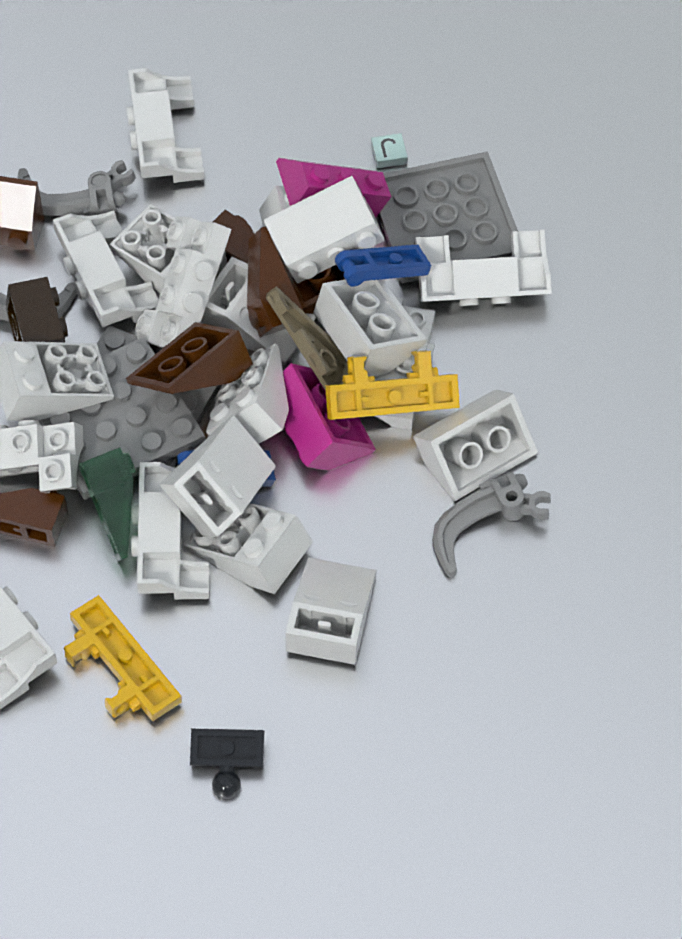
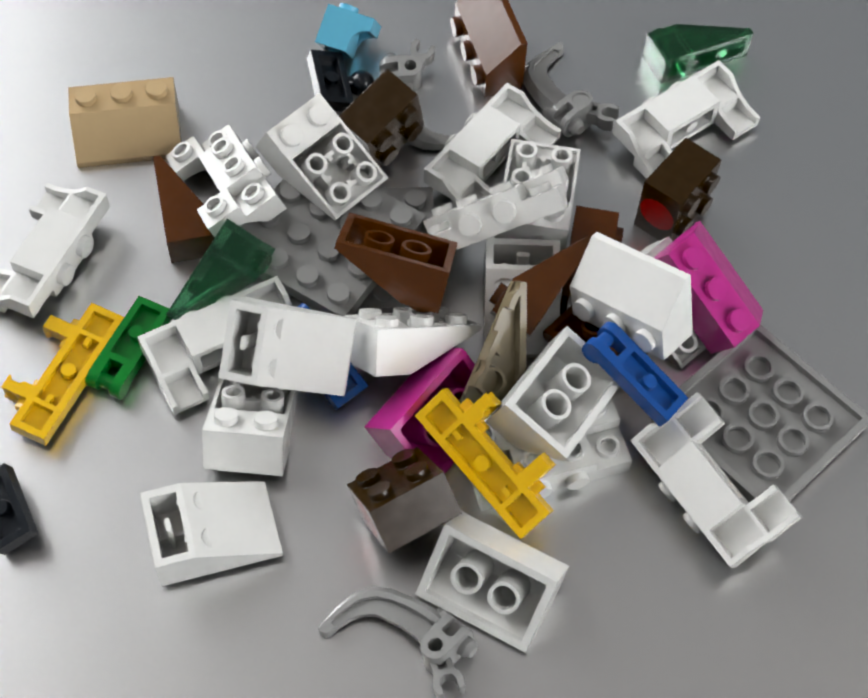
camera: 60 degrees right, 0 degrees up
light aqua tile [371,133,408,168] -> none
none -> green plate [85,296,173,400]
none -> dark brown brick [347,447,462,553]
none -> dark brown brick [634,138,722,241]
none -> clear green slope [642,24,754,84]

